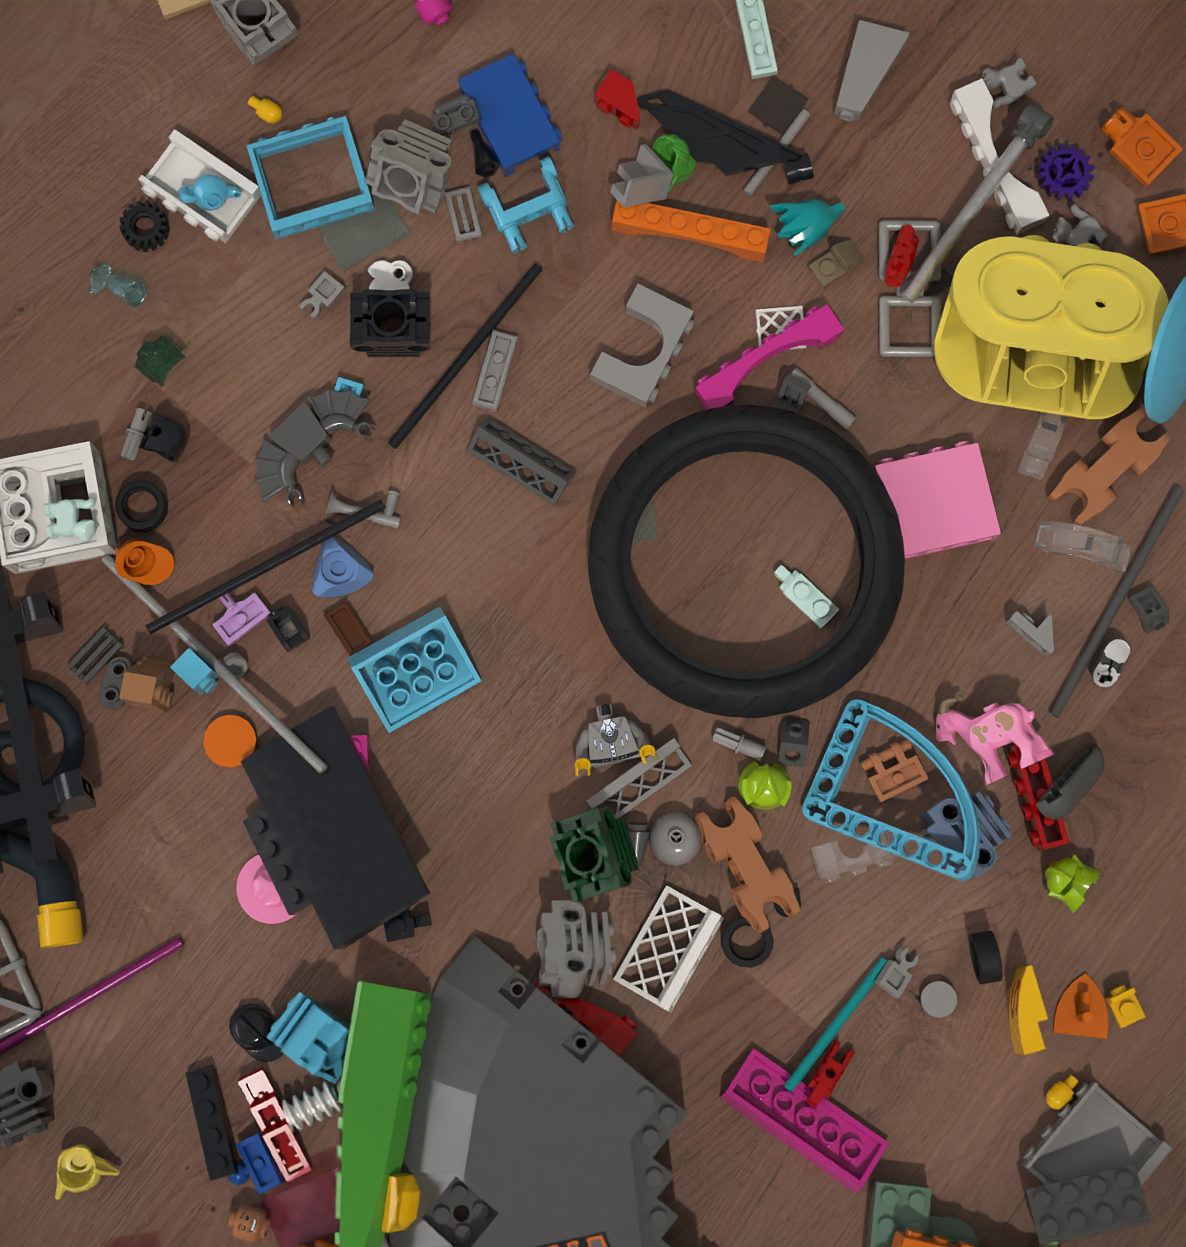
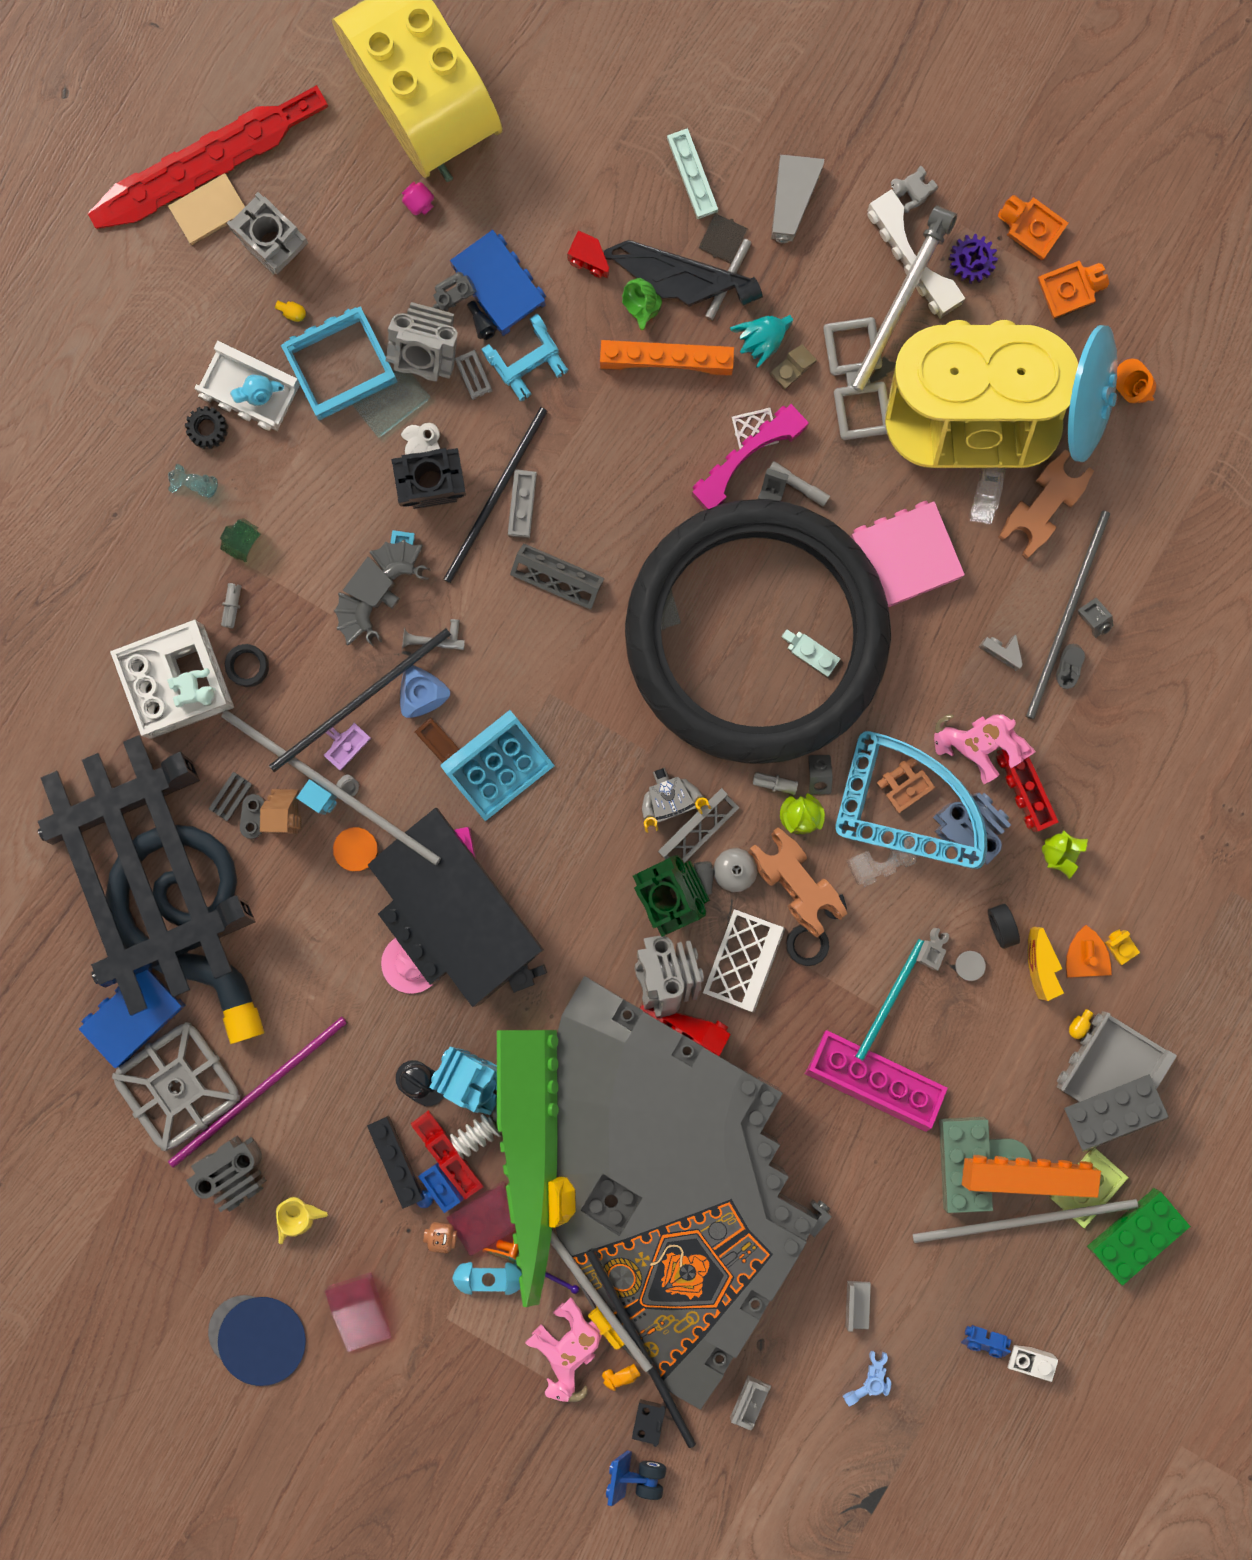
camera: 15 degrees left, 5 degrees up
orange piece [115,539,174,585] -> none
black helmet [138,413,188,463] -> none
black window [266,606,310,653] -> none
light grey plate [300,271,345,320] -> none
light grey arch [590,284,696,408] -> none
light grey panel [610,144,674,208] -> none
red hinge [805,1040,855,1108] -> none
red hinge [884,224,919,287] -> none
clear arch [1035,521,1131,572] -> none
dark grey brick [1035,743,1105,820] -> none
light grey animal [1052,204,1108,246] -> none

